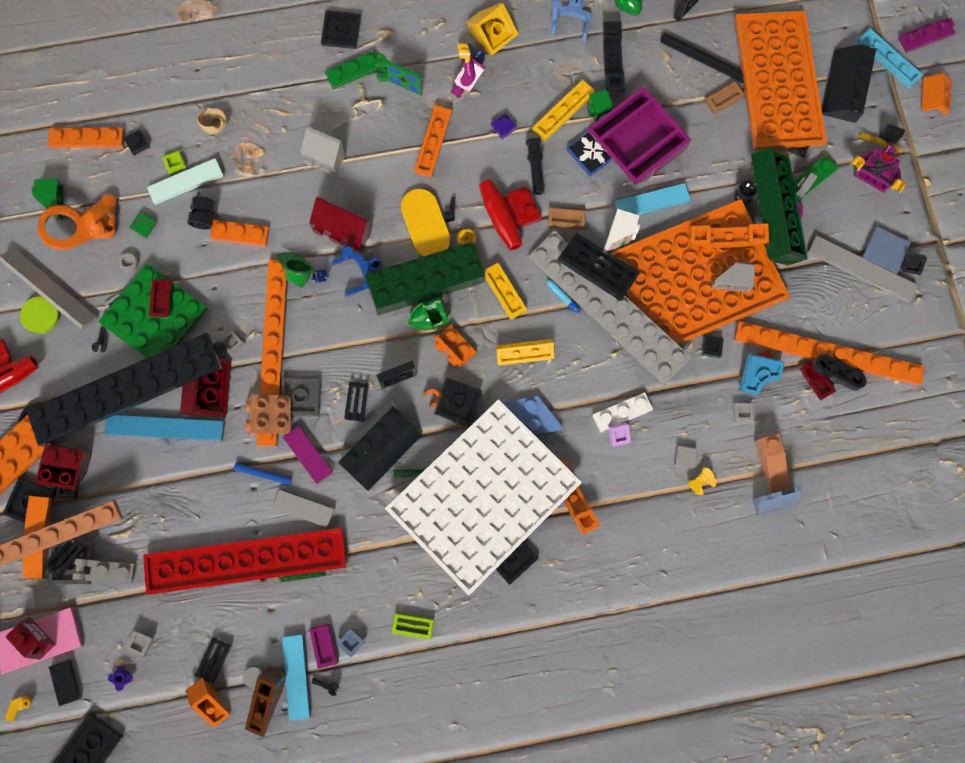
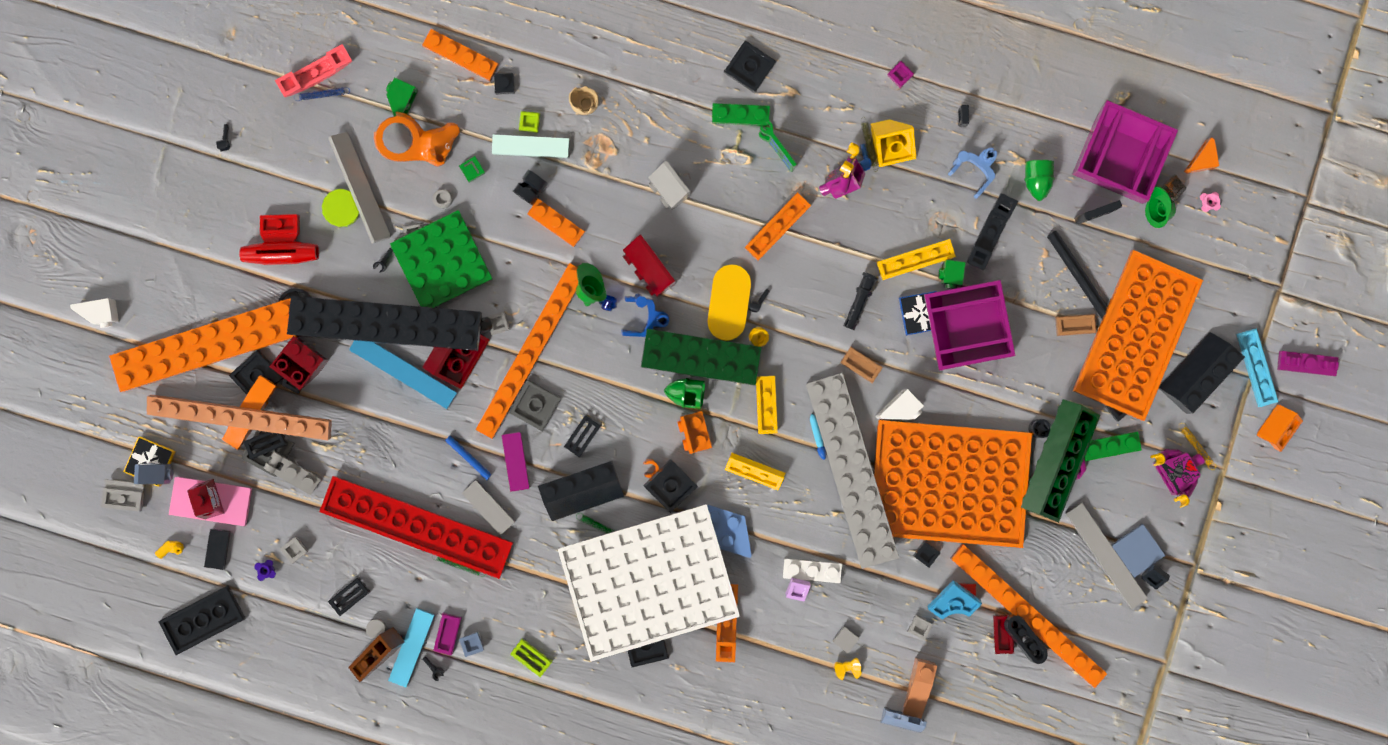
camera: 30 degrees right, 10 degrees up
dark red tile [149,279,172,317] -> none
orange slope [185,678,230,728] -> none
nougat bracket [245,394,291,437] -> none
black tile [376,360,417,389] -> none
red plate [479,179,542,251] -> none
dark purple plate [491,113,517,139] -> none
black tile [557,233,640,301] -> none
medium azure tile [614,183,691,215] -> none
orange slope [691,224,769,248] -> none
light grey slope [711,262,755,292] -> none
light grey plate [796,173,817,198] -> none
black tile [879,124,905,144] -> none
none -> olive piece [861,117,879,172]

